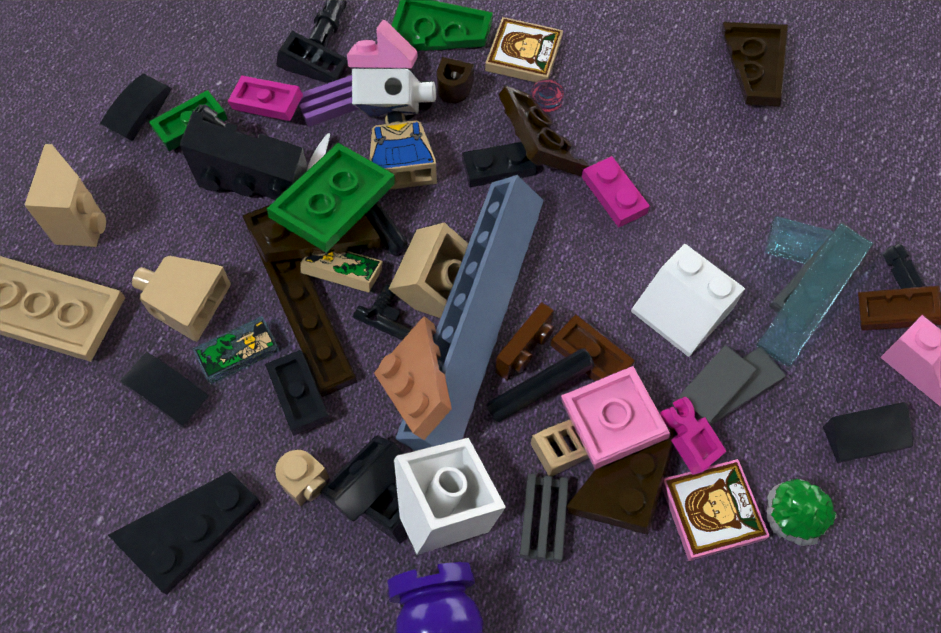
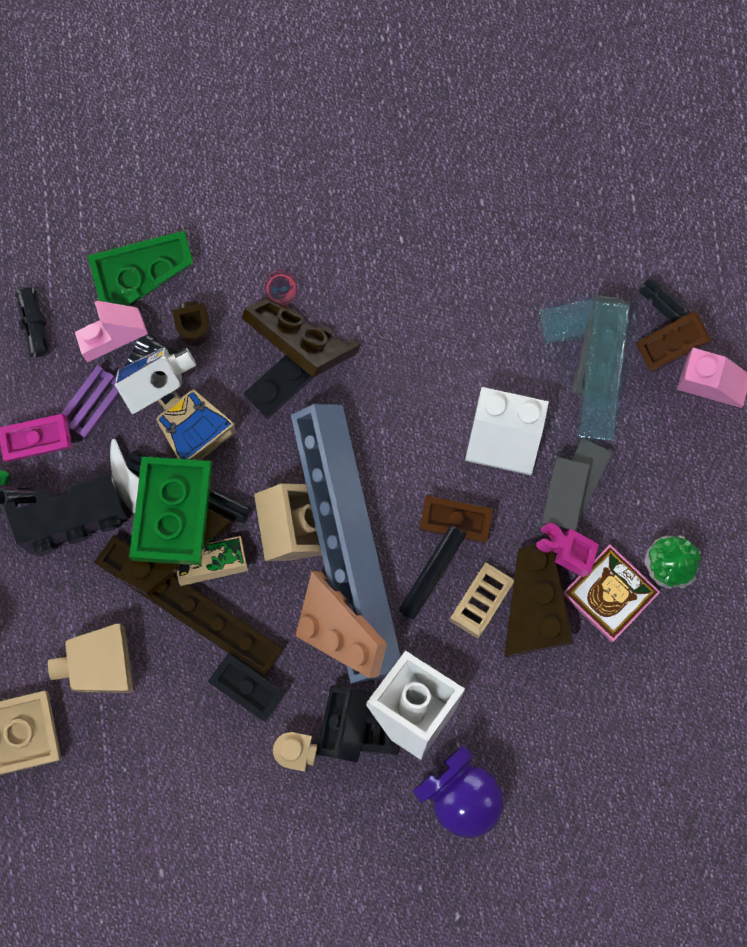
camera: 30 degrees left, 15 degrees up
black wing [108,471,260,595] -> none
black slope [120,351,209,428] -> none
tile [193,316,280,384] -> none
black slope [276,31,348,83] -> none
black hose [353,285,412,340] -> none
tile [485,17,563,85] -> none
reddish brown plate [495,302,554,381] -> none
dark grey tile [519,473,568,563] -> none
bright pink tile [561,366,670,469] -> none
dark pink plate [582,156,650,228] -> none
dark brown wing [722,22,788,107] -> none
black slope [823,402,913,463] -> none

